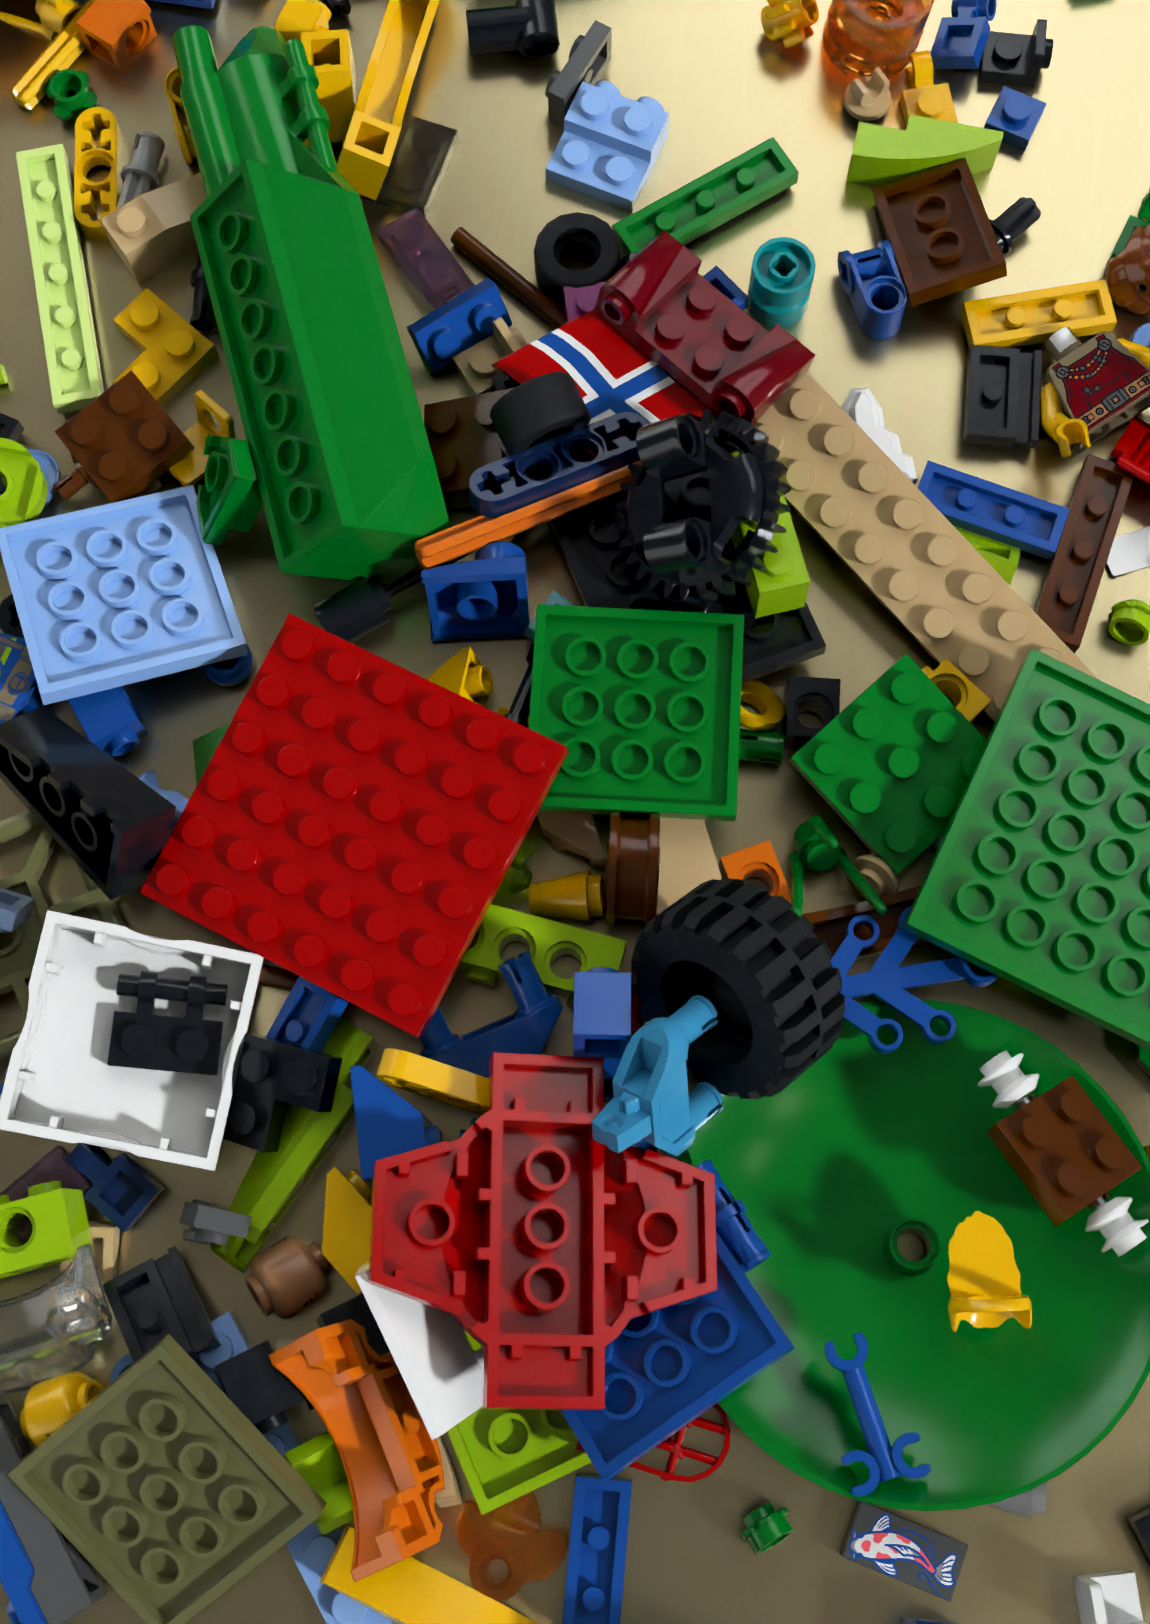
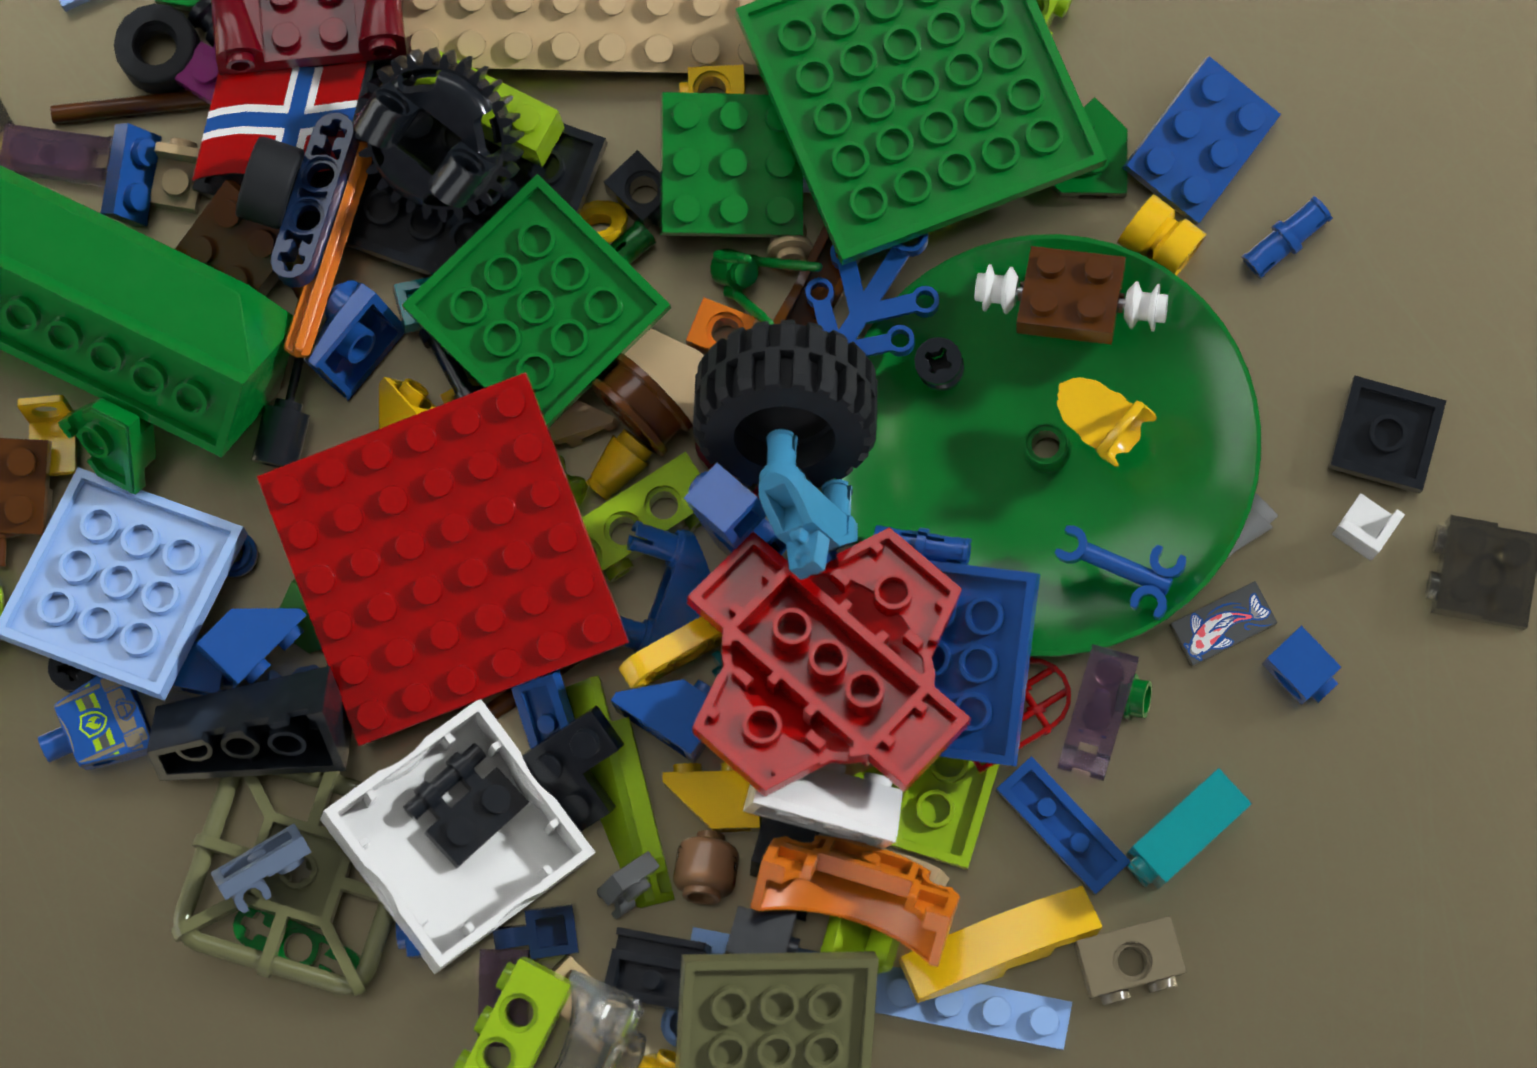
camera: 45 degrees left, 5 degrees up
clear orange plate [457,1491,569,1602] -> none
none -> blue slope [195,608,306,687]
none -> black wheel [914,337,965,391]
none -> clear purple plate [1057,644,1139,781]

